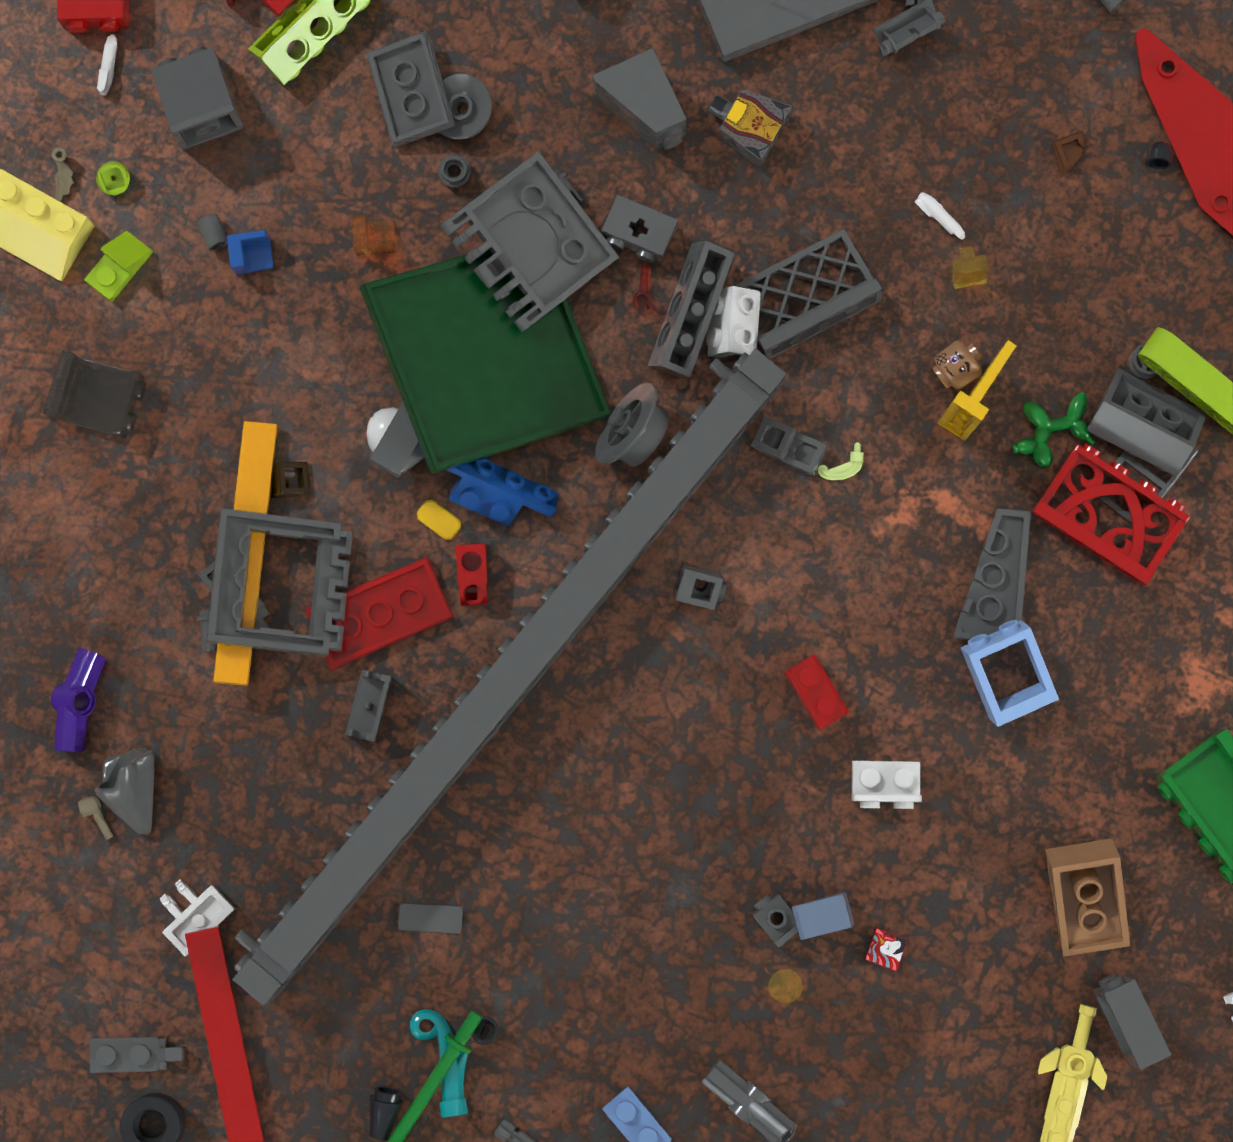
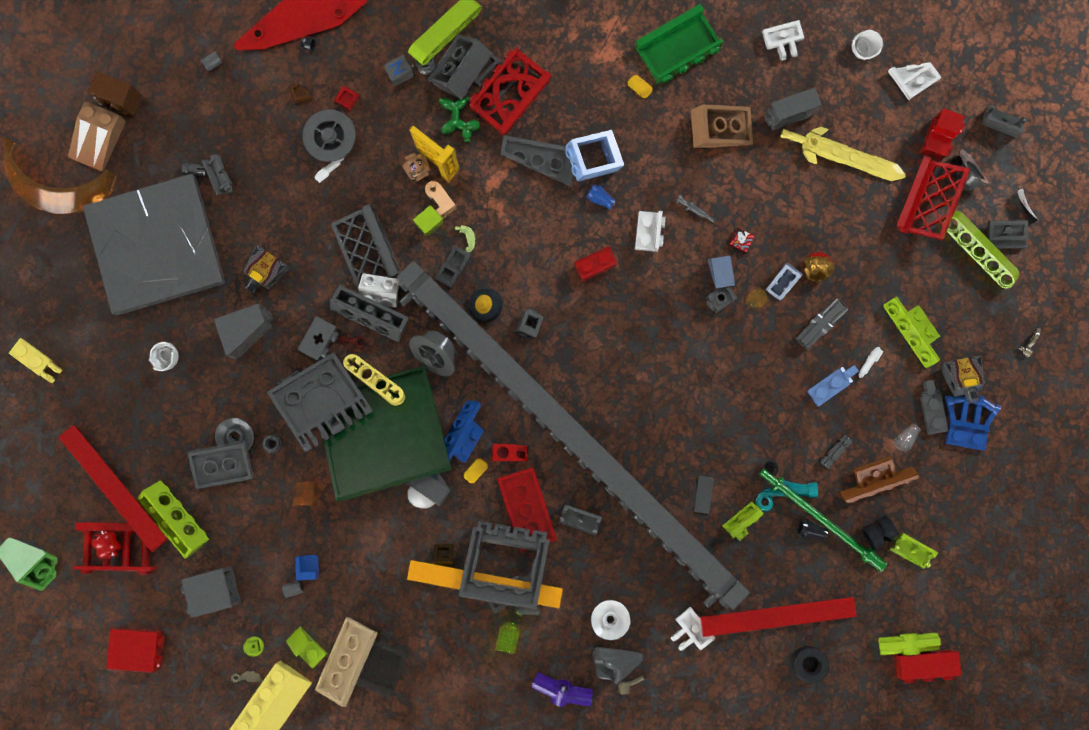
camera: 85 degrees left, 0 degrees up
dark grey hinge [90,1036,185,1073] -> none
white piece [97,34,118,96] -> none
clear yellow tile [952,246,989,289] -> none
none -> dark grey wheel [303,110,356,162]
none -> tan tile [315,617,378,707]
none -> red tile [334,85,360,112]
none -> light yellow beam [343,354,405,406]
none -> dark grey brick [383,55,415,87]
none -> lime panel [413,206,444,237]
none -> light nougat leg [425,181,457,219]
none -> black wheel [469,288,503,322]
none -> clear neon green brick [495,622,520,654]
none -> blue cone [586,184,615,209]
none -> white dish [591,600,630,640]
none -> yellow piece [628,75,652,98]
none -> dark grey piece [675,194,716,223]
none -> lime hinge [722,501,764,541]
none -> sand blue slope [766,263,802,301]
none -> pearl gold piece [804,252,835,282]

